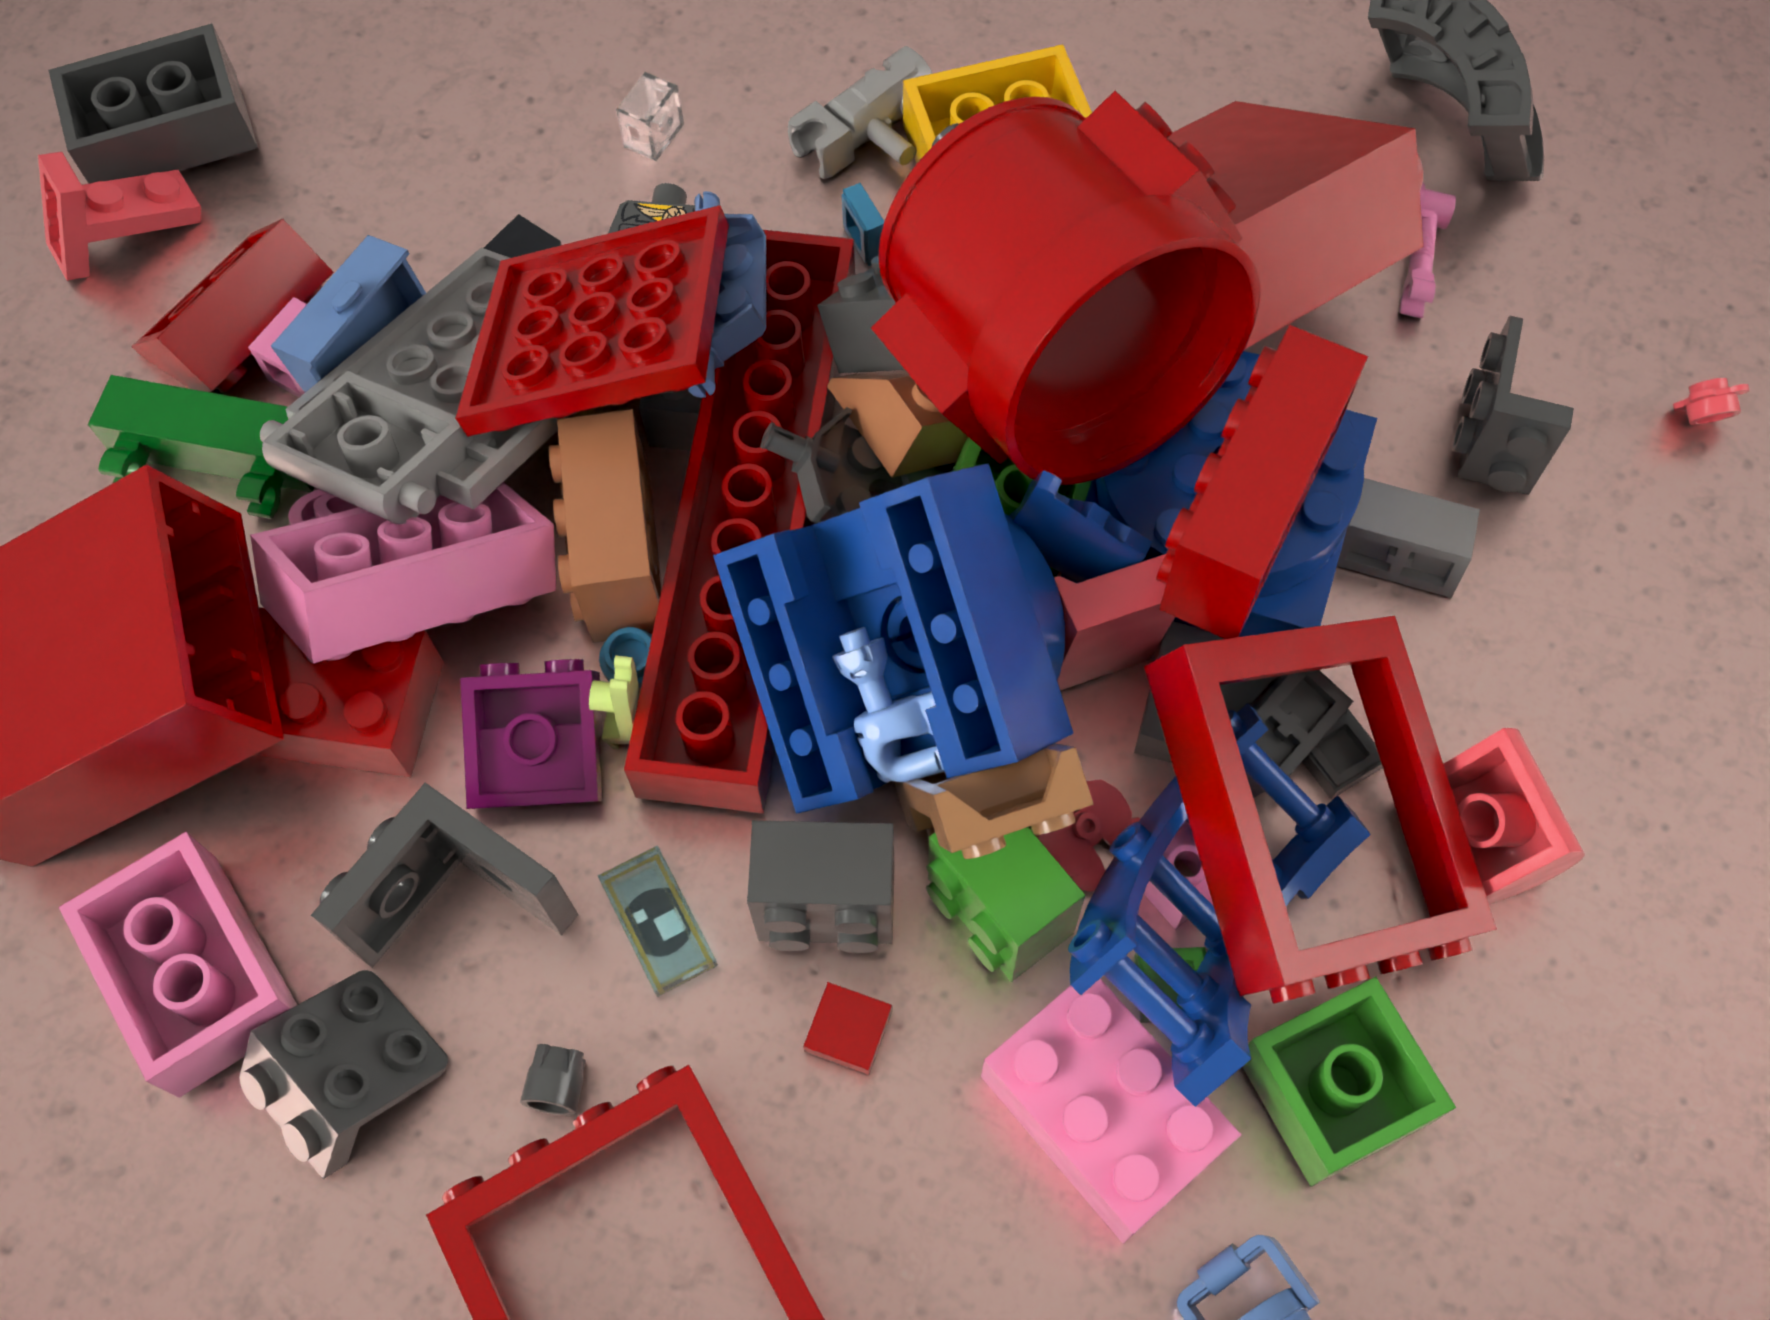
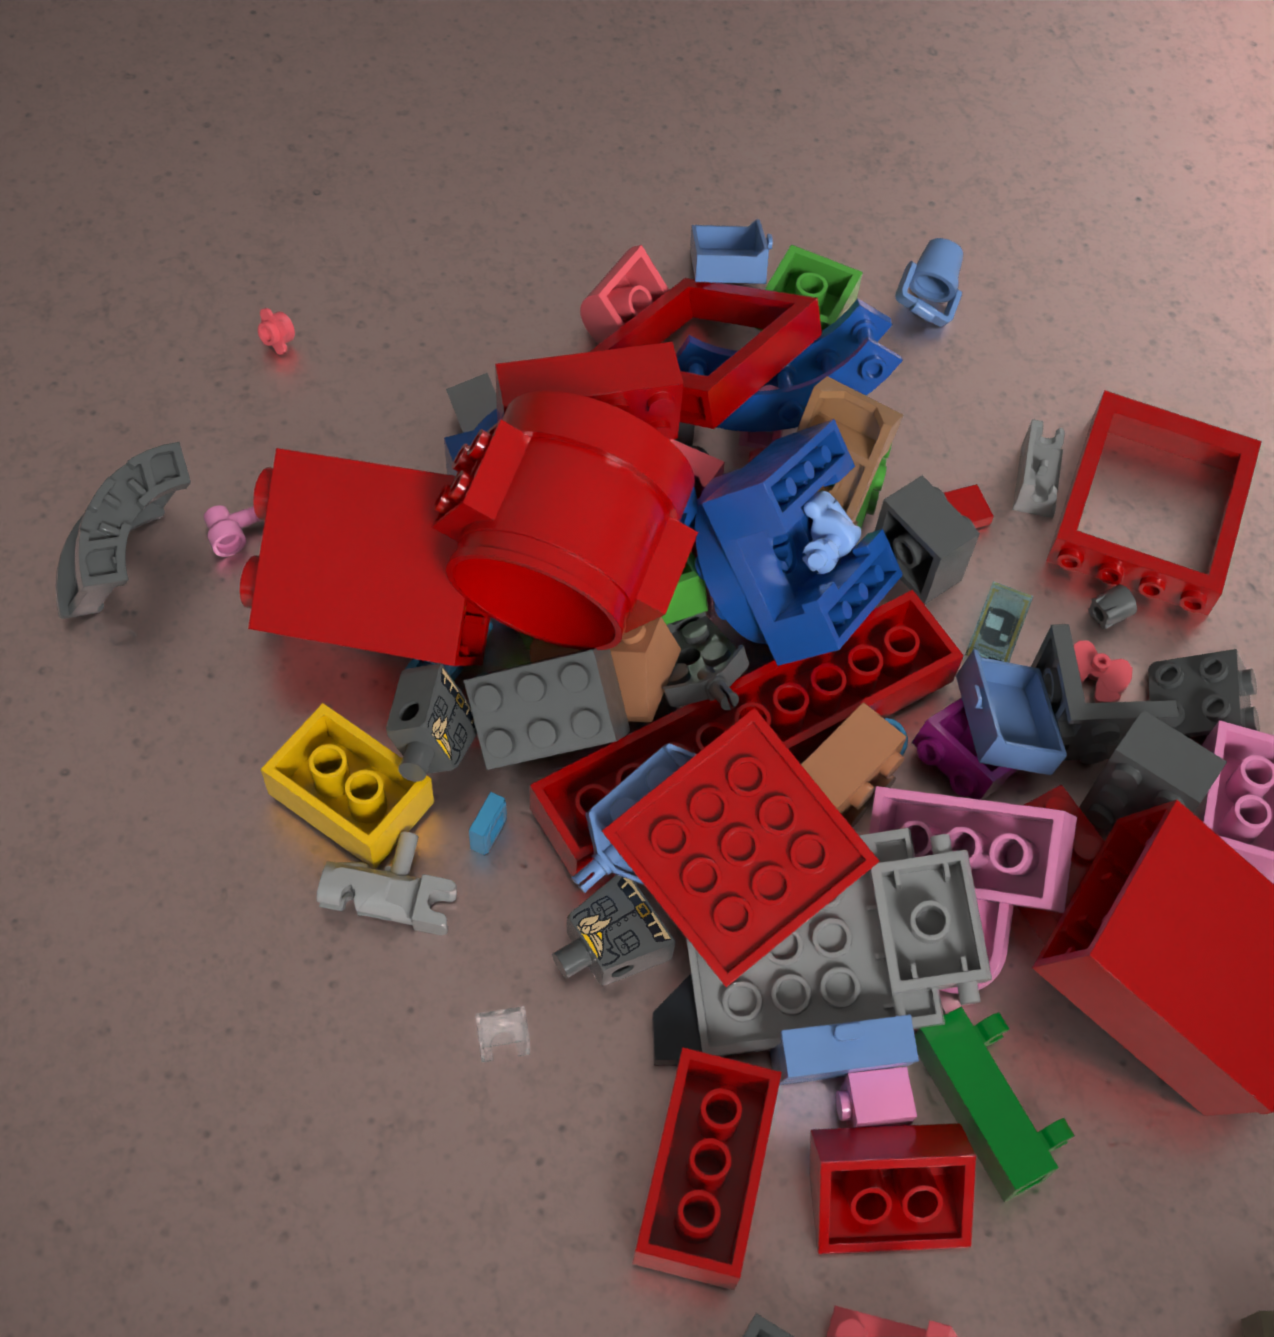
camera: 135 degrees left, 5 degrees down
yellowish green piece [589,655,640,749] -> none
bright pink brick [981,979,1241,1244] -> none
dark grey bracket [1452,315,1574,495] -> none
none -> red brick [632,1047,782,1290]
none -> medium blue container [690,219,773,284]
none -> medium blue container [956,649,1067,775]
none -> light grey hinge [1013,419,1065,518]
none -> coral piece [1074,641,1133,703]
none -> dark grey brick [1079,710,1227,832]

